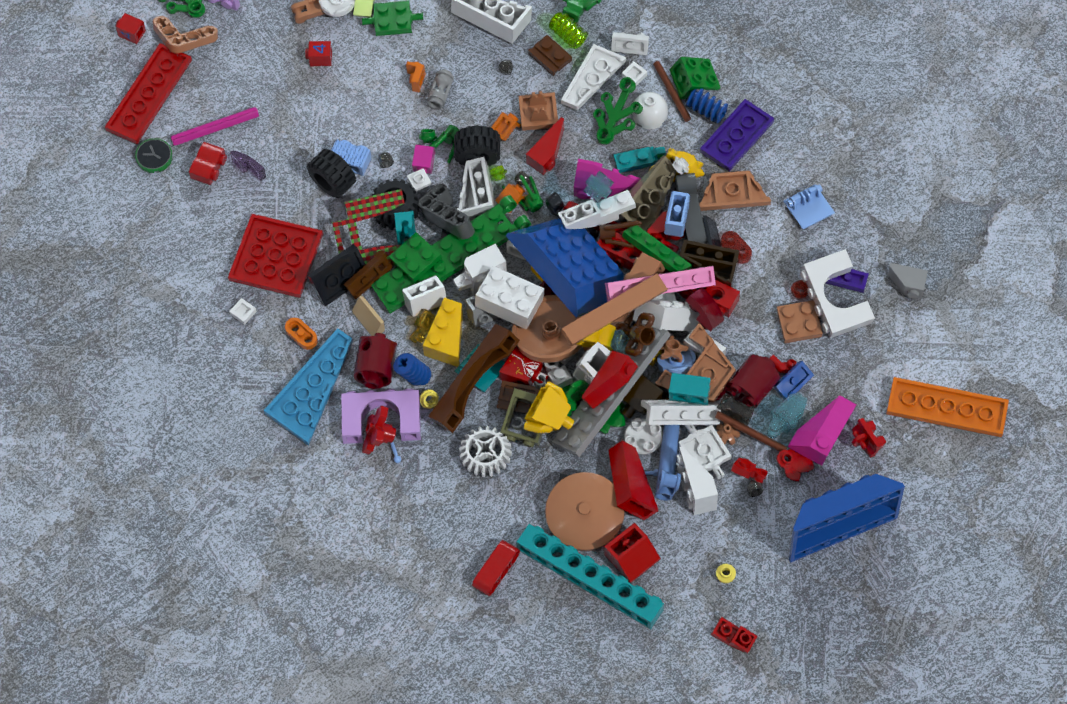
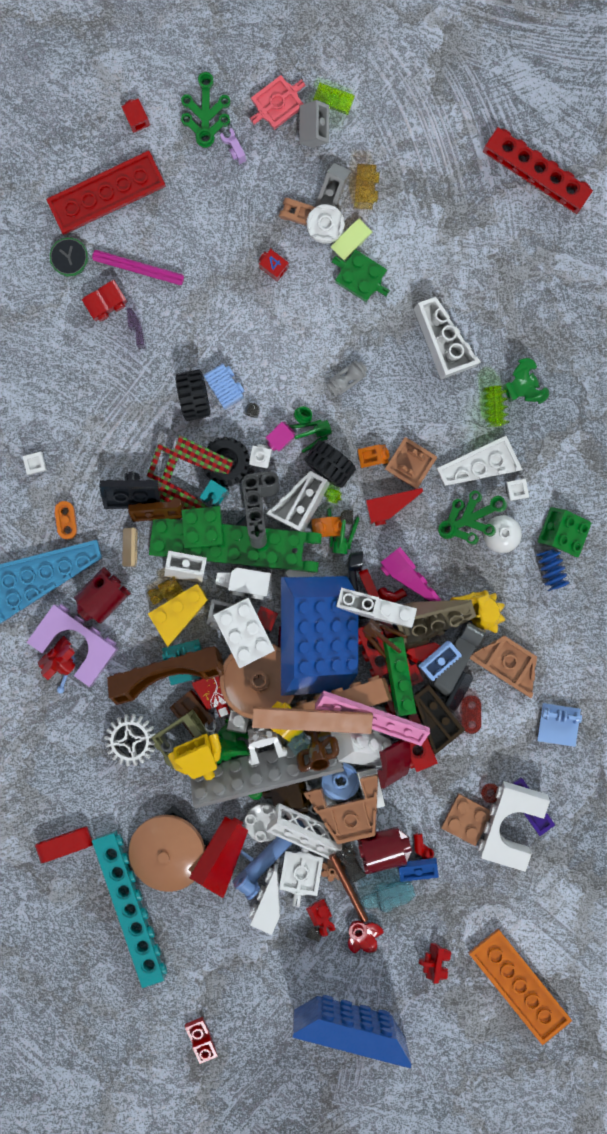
camera: 40 degrees right, 25 degrees up
nougat beam [153,16,218,53] -> none
red plate [228,214,323,298] -> none
blue piece [393,353,431,386] -> none
orange bracket [406,61,426,92] -> none
light yellow plate [419,389,439,409] -> none
clear smoke hinge [498,60,513,75] -> none
reddish brown plate [528,35,572,76] -> none
red slope [581,350,638,409] -> none
clear light blue hinge [583,171,614,203] -> none
red slope [604,523,661,584] -> none
white tile [611,32,649,55] -> none
teal hinge [613,147,666,173] -> none
copper bar [653,61,691,122] -> none
nougat animal [660,336,689,363] -> none
teal hinge [669,373,711,405] -> none
white plate [672,156,689,175] -> none
dark purple plate [700,99,774,172] -> none
light yellow plate [716,564,736,583] -> none
dark pink wedge [788,395,857,466] -> none
light grey slope [888,263,928,299] -> none

